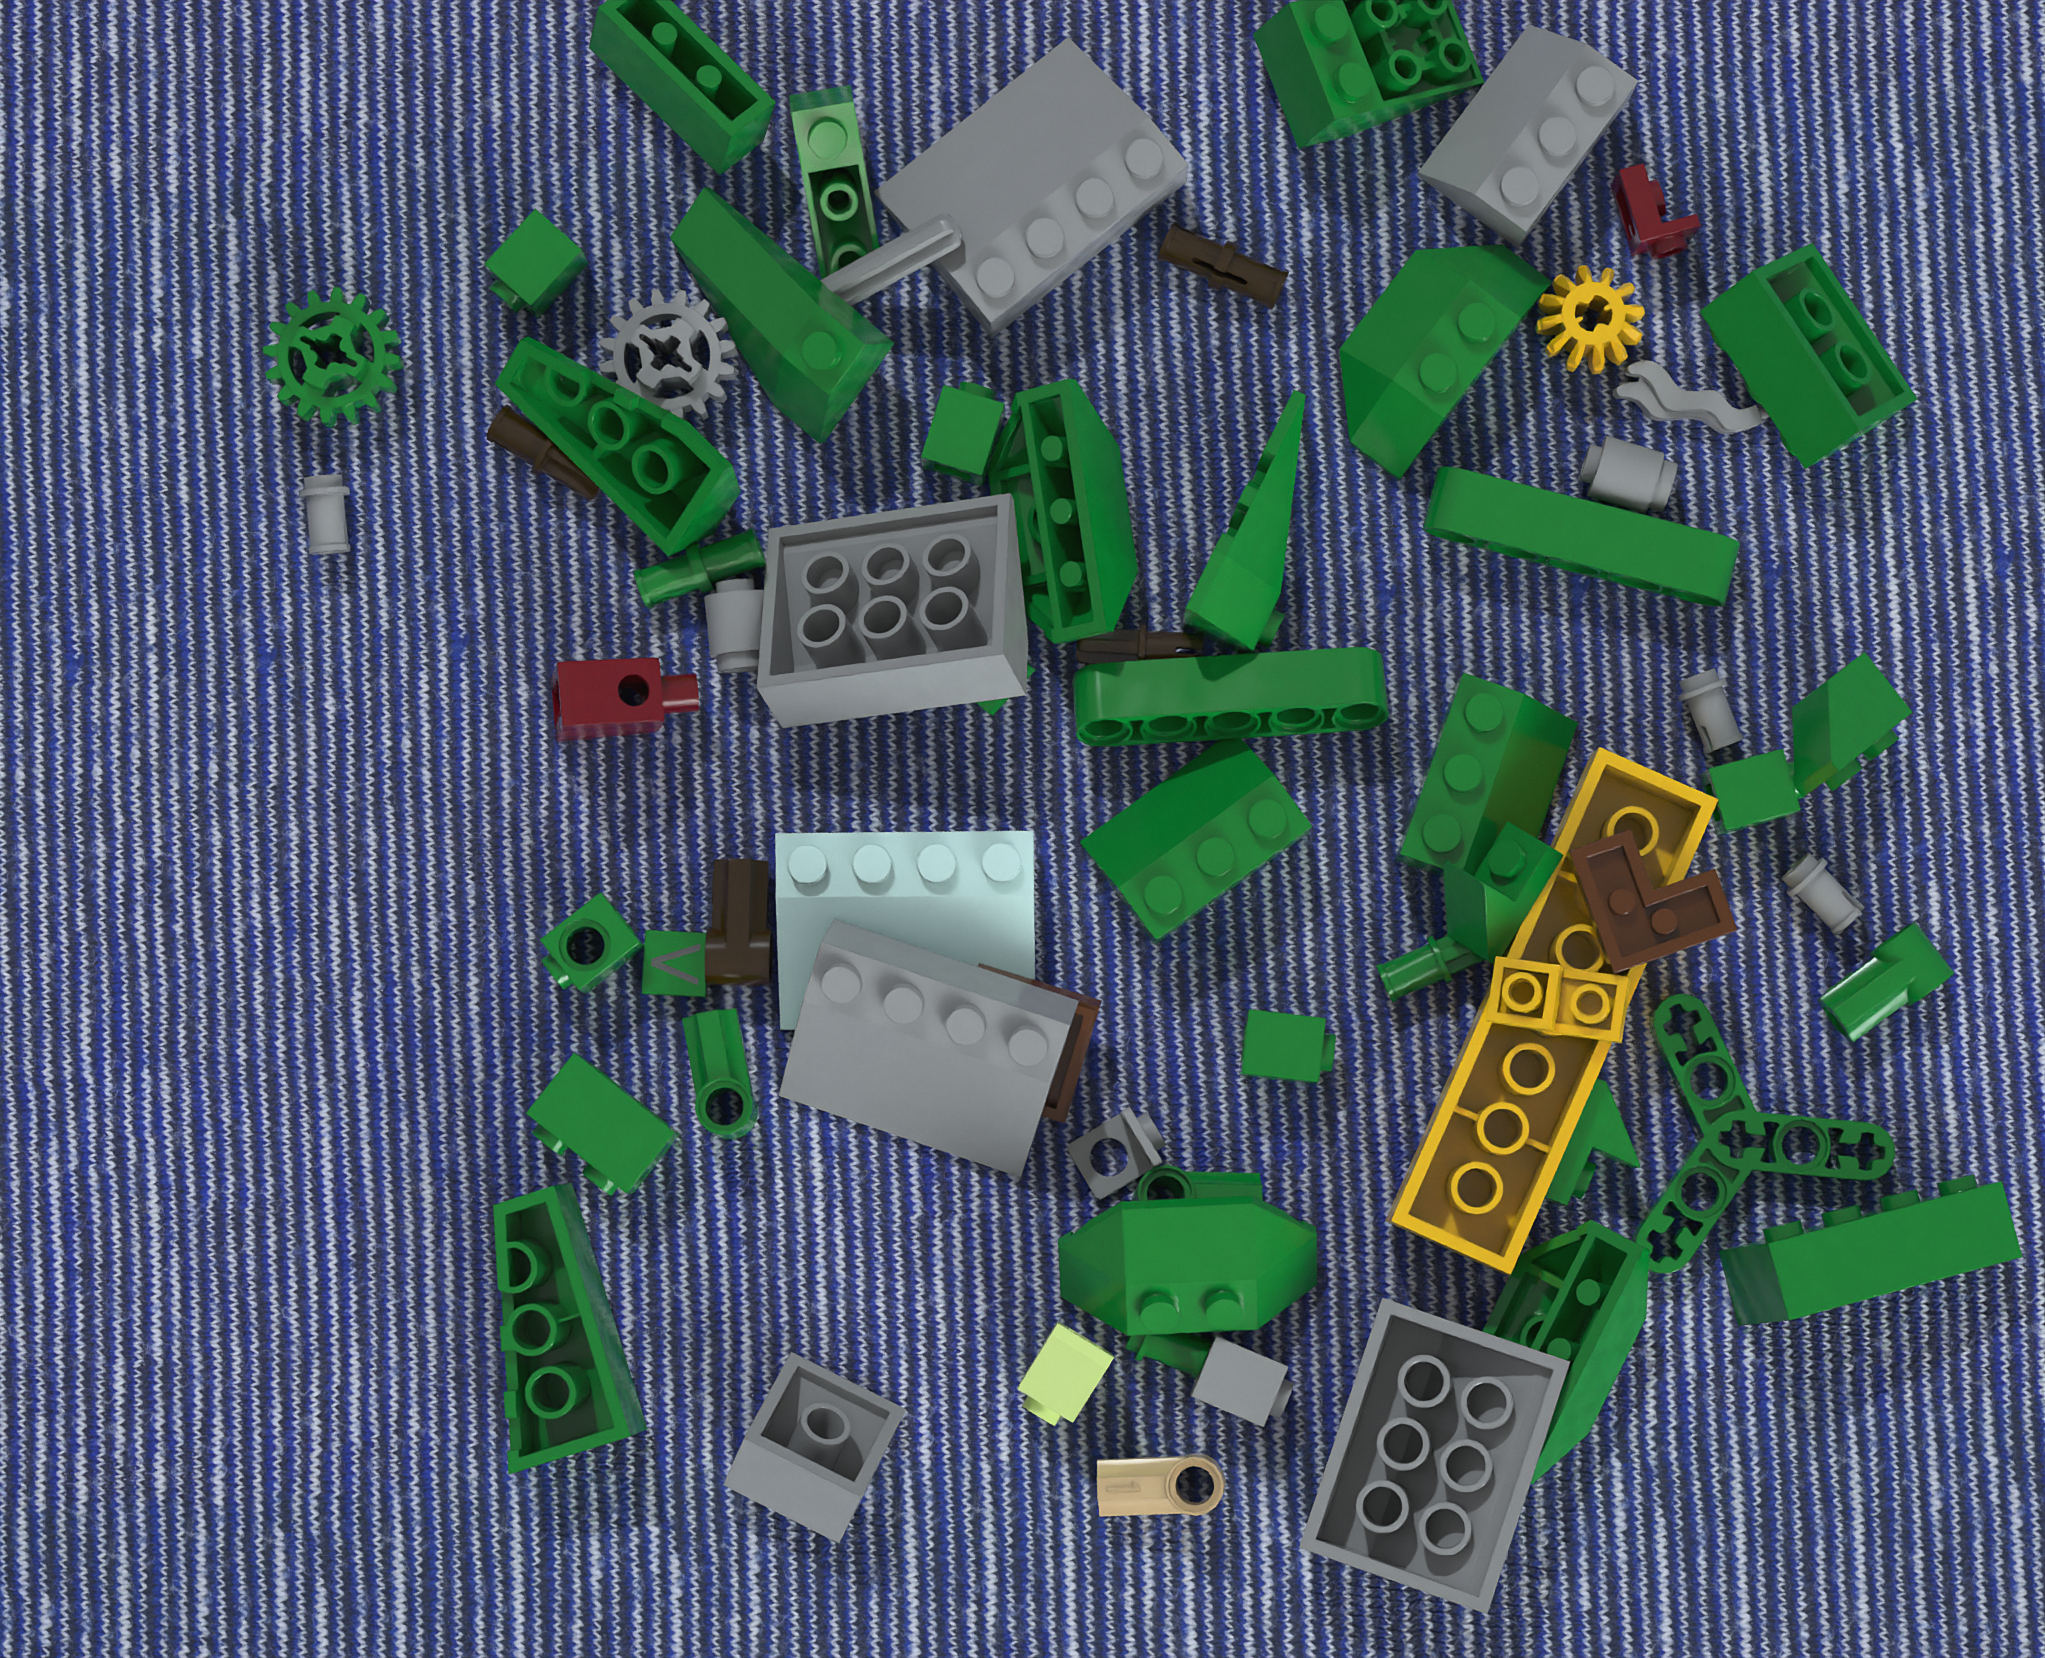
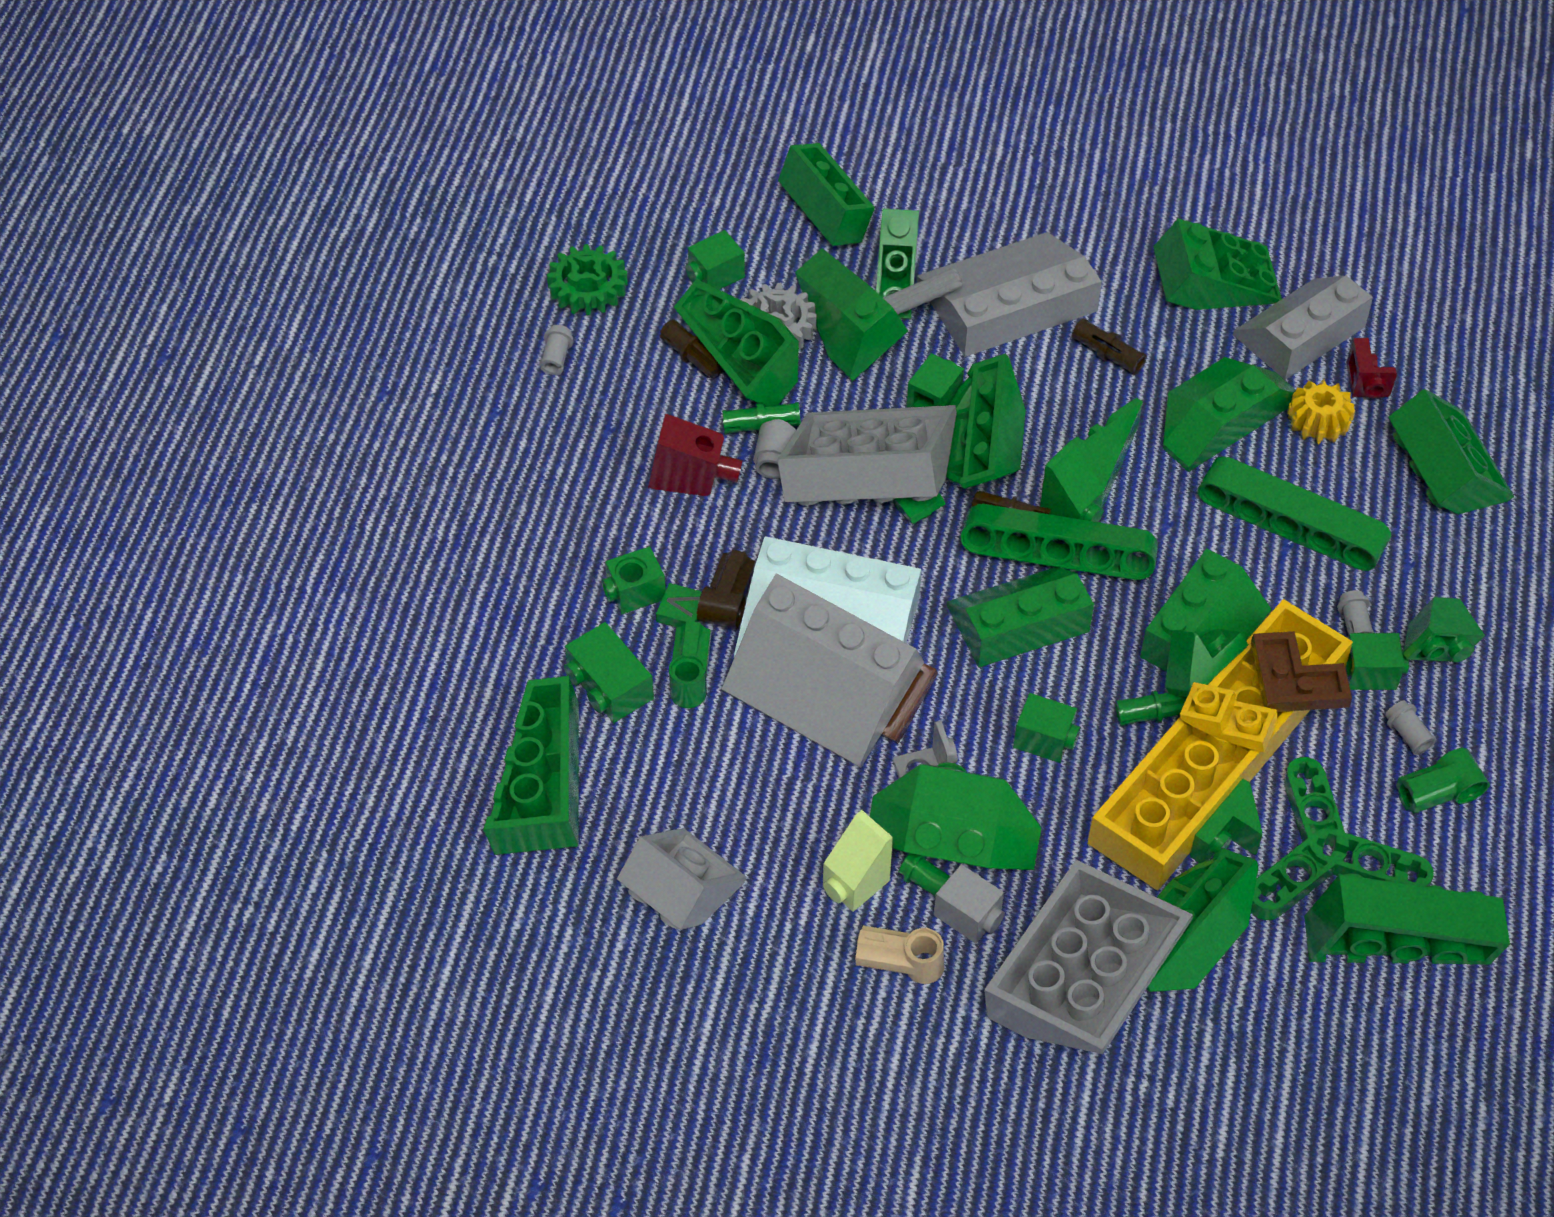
camera: 10 degrees right, 30 degrees down
light grey brick [1578,435,1678,514] -> none
light grey hair [1613,360,1770,434] -> none

